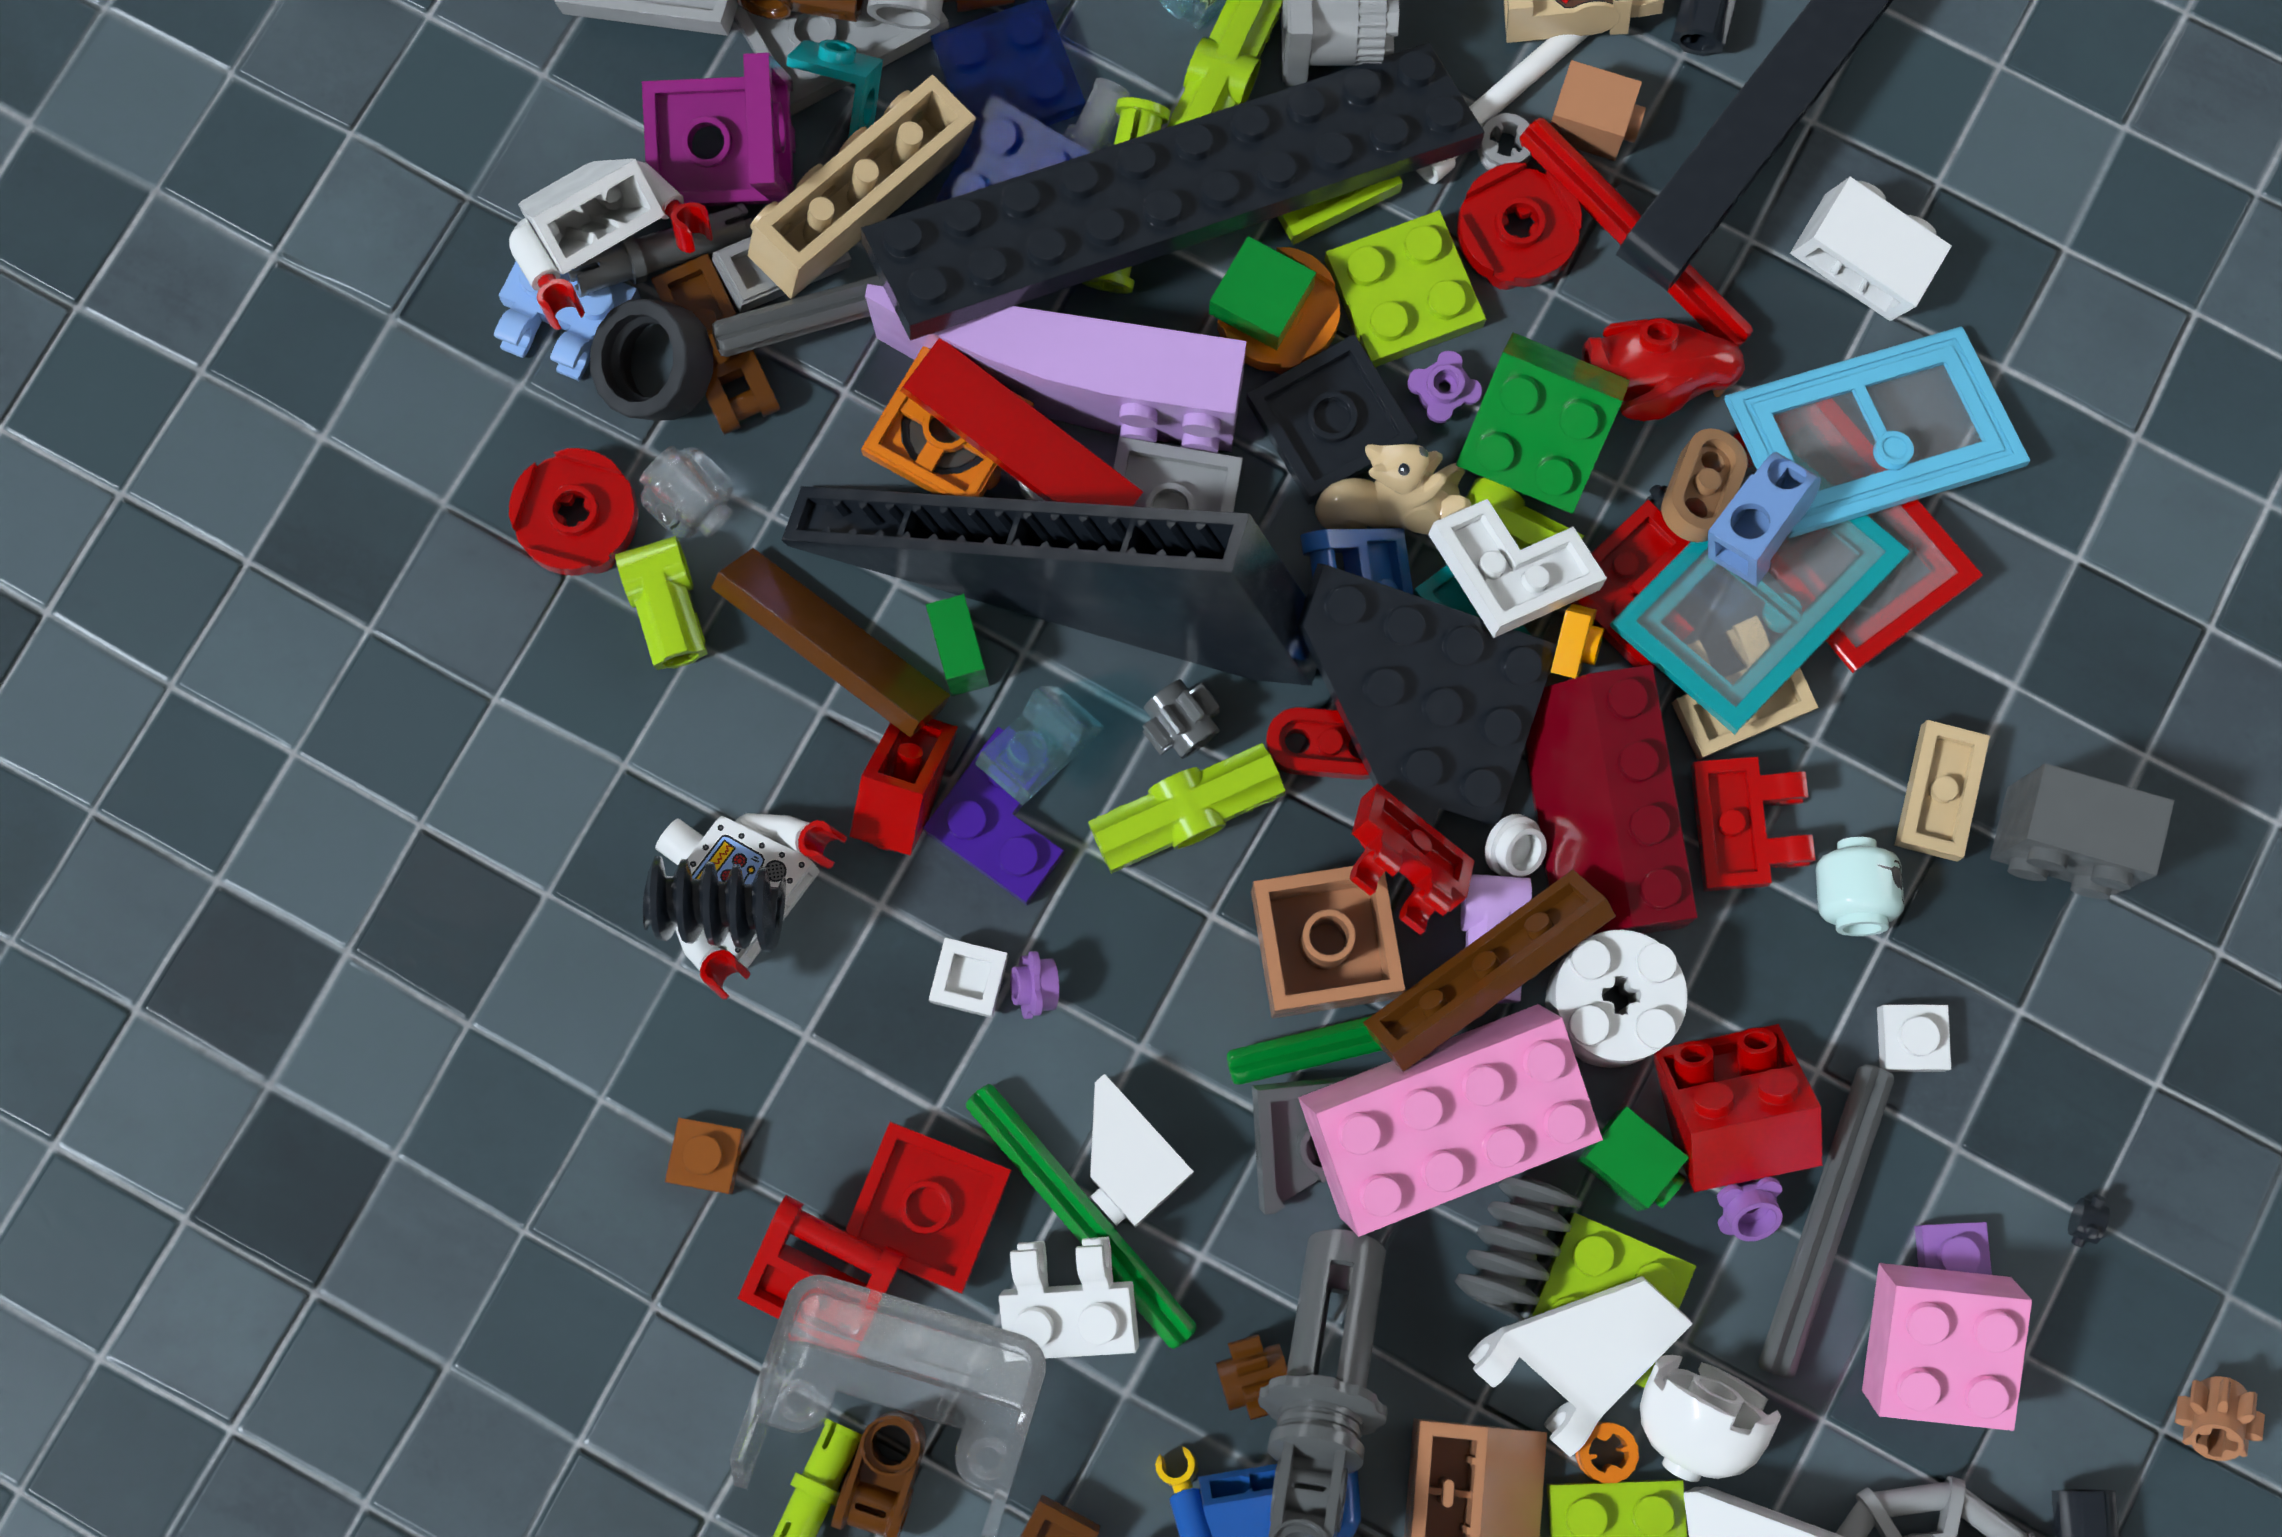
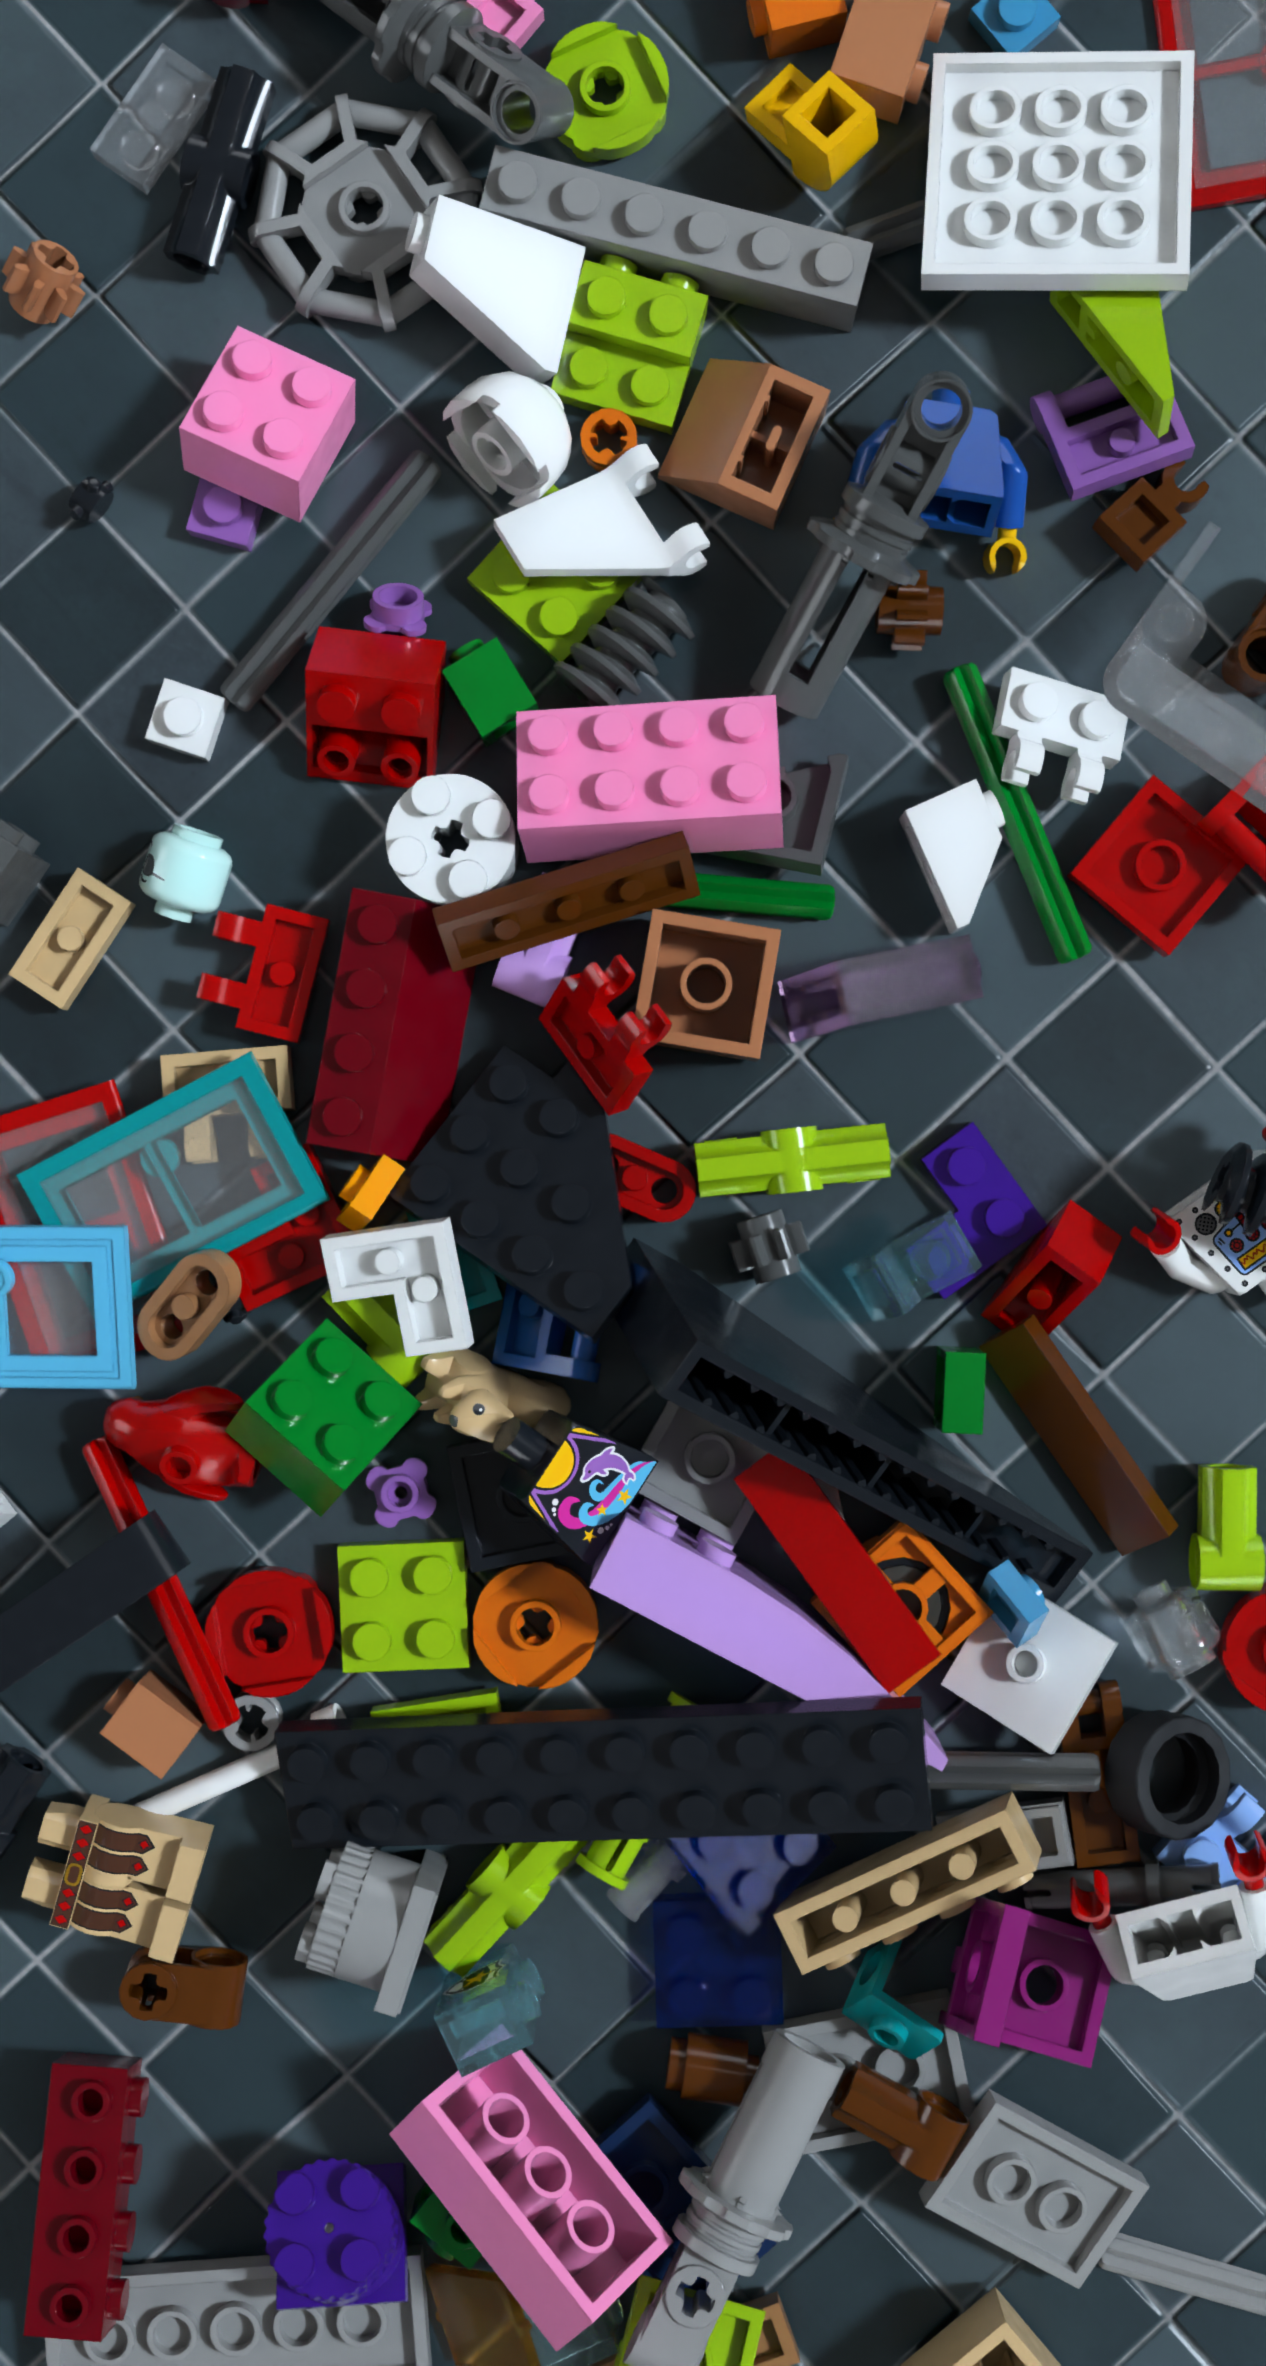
camera: 165 degrees left, 10 degrees up
white plate [929,938,1009,1018] -> none
medium lavender plate [1010,951,1059,1019] -> none
green piece [1209,236,1317,350] -> none
white plate [1485,814,1547,877] -> none
medium blue leg [1708,452,1821,587] -> none
none -> torso [493,1410,659,1566]
none -> clear purple slope [777,934,984,1043]
none -> white plate [941,1597,1119,1755]
none -> dark azure plate [978,1560,1049,1648]

